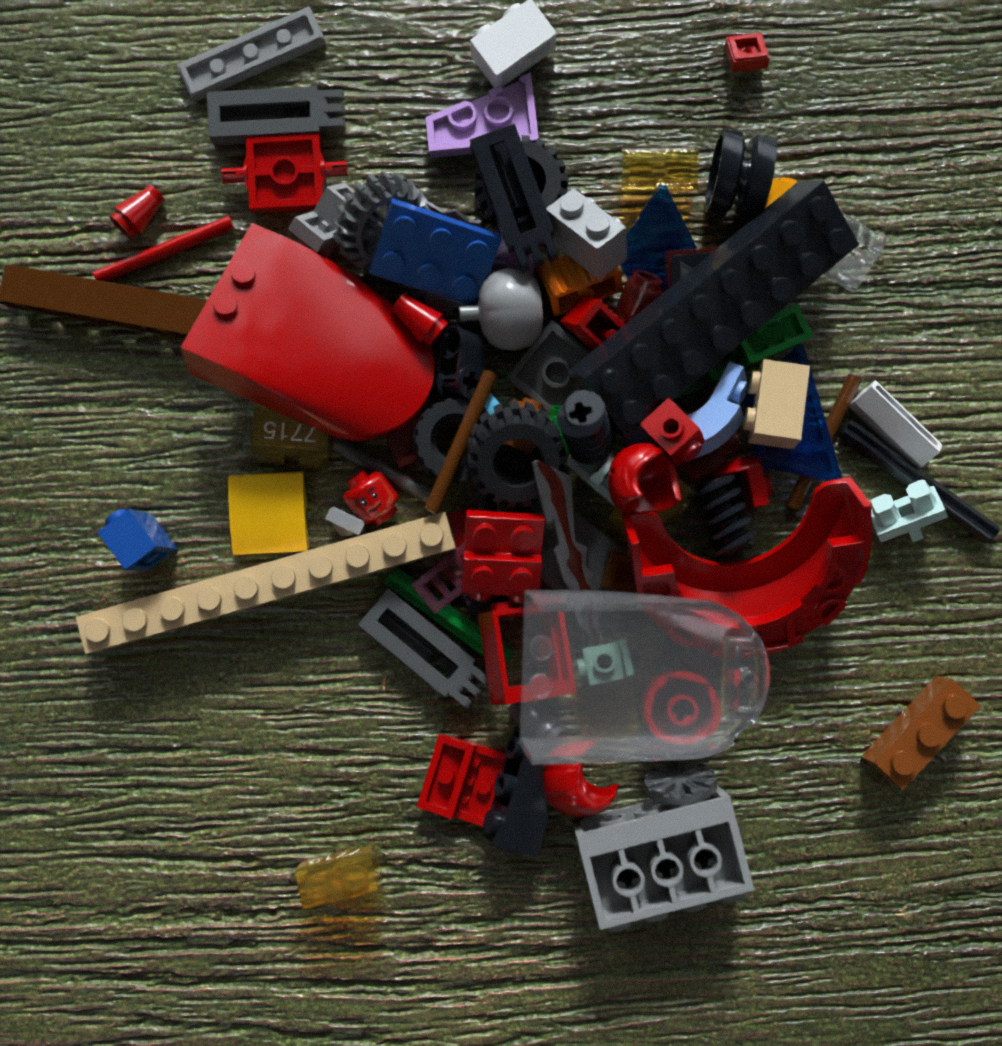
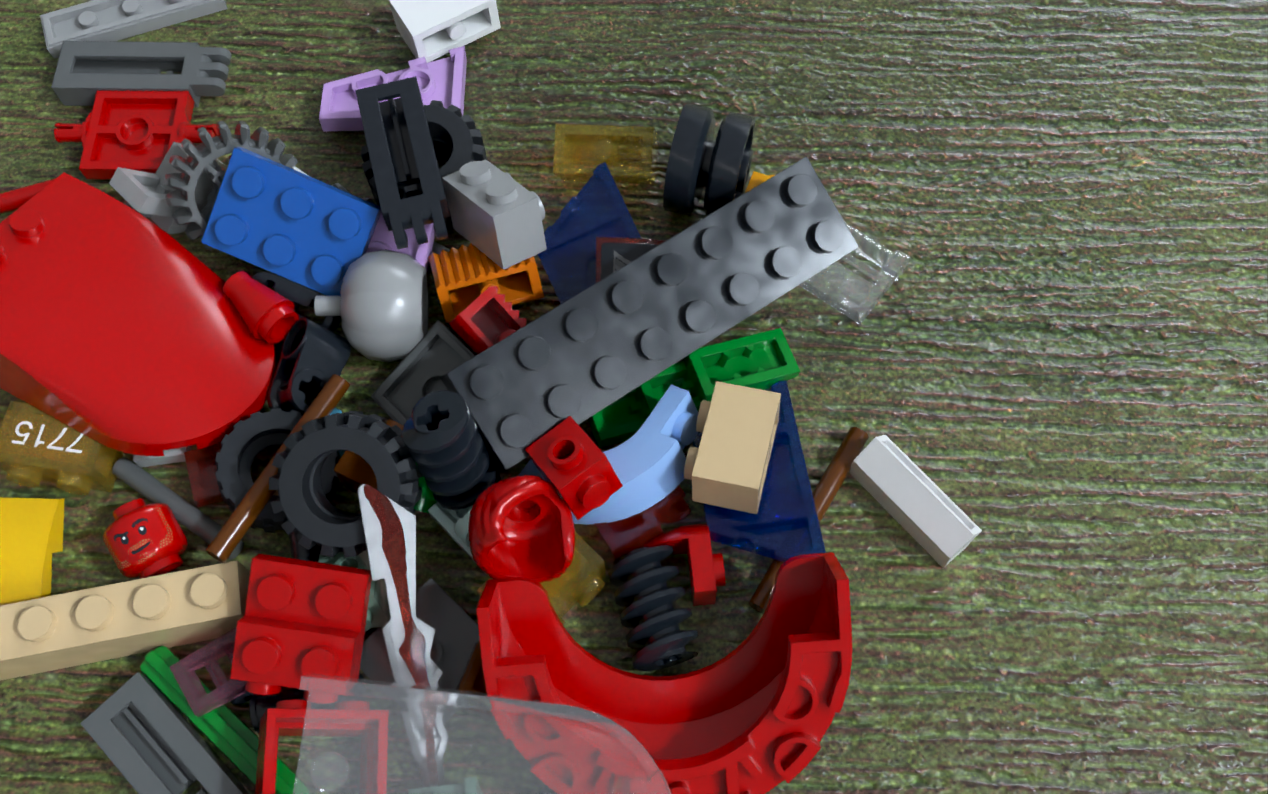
camera: 10 degrees right, 20 degrees down
light grey tile [325,506,369,536] -> none
clear red brick [614,270,663,324] -> none
red tile [724,33,770,72] -> none
black axle [839,421,1000,543] -> none
light aqua hips [871,480,948,542] -> none

